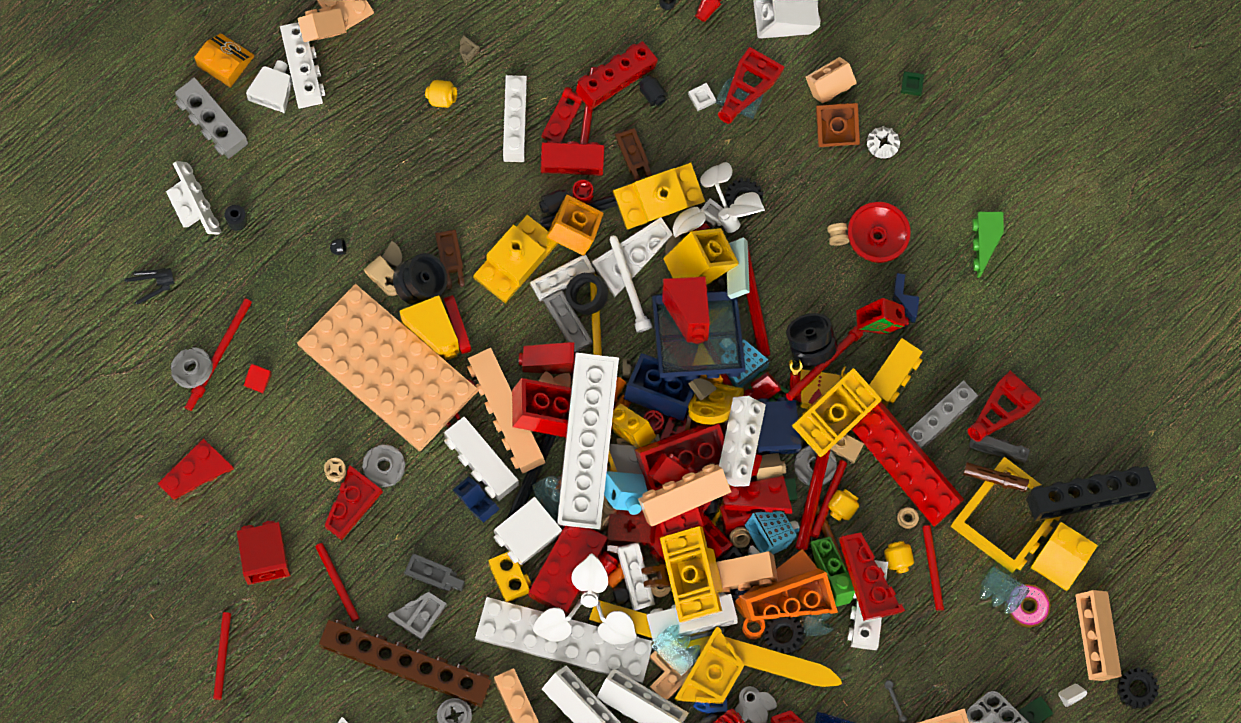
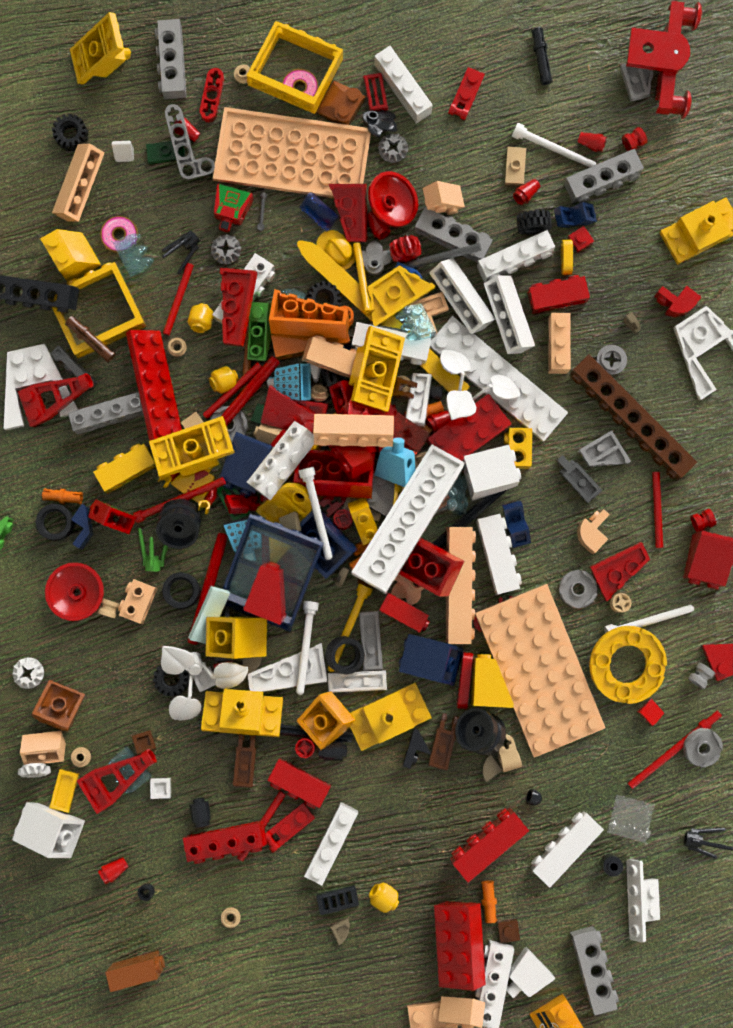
camera: 155 degrees left, 10 degrees up
none -> white wing [4,344,79,430]
none -> white gear [18,763,51,778]
none -> black tyre [35,504,75,541]
none -> orange pin [42,488,83,504]
none -> yellow tile [49,769,79,813]
none -> tan plate [71,747,91,767]
none -> light nougat brick [118,579,158,624]
none -> reddish brown plate [132,730,157,755]
none -> bright green plant [138,528,168,571]
none -> black plant [162,230,200,274]
none -> black tyre [162,572,200,609]
none -> light grey gear [211,234,241,264]
none -> torso [214,184,254,232]
none -> tan plate [221,907,241,928]
none -> white piece [299,467,332,560]
none -> black slope [316,885,359,915]
none -> yellow piece [317,230,355,270]
none -> yellow bar [353,243,371,313]
none -> dark blue slope [399,634,464,686]
none -> black slope [402,728,431,769]
none -> red brick [434,901,486,991]
none -> red brick [450,808,529,883]
none -> orange pin [481,880,497,923]
none -> reddish brown plate [497,919,520,943]
none -> white brick [530,811,604,888]
none -> light nougat brick [577,509,610,554]
none -> yellow plate [589,626,667,704]
none -> white piece [604,605,694,633]
none -> clear hinge [607,794,655,843]
none -> light grey wheel [688,662,715,689]
none -> red wheel [690,508,717,532]

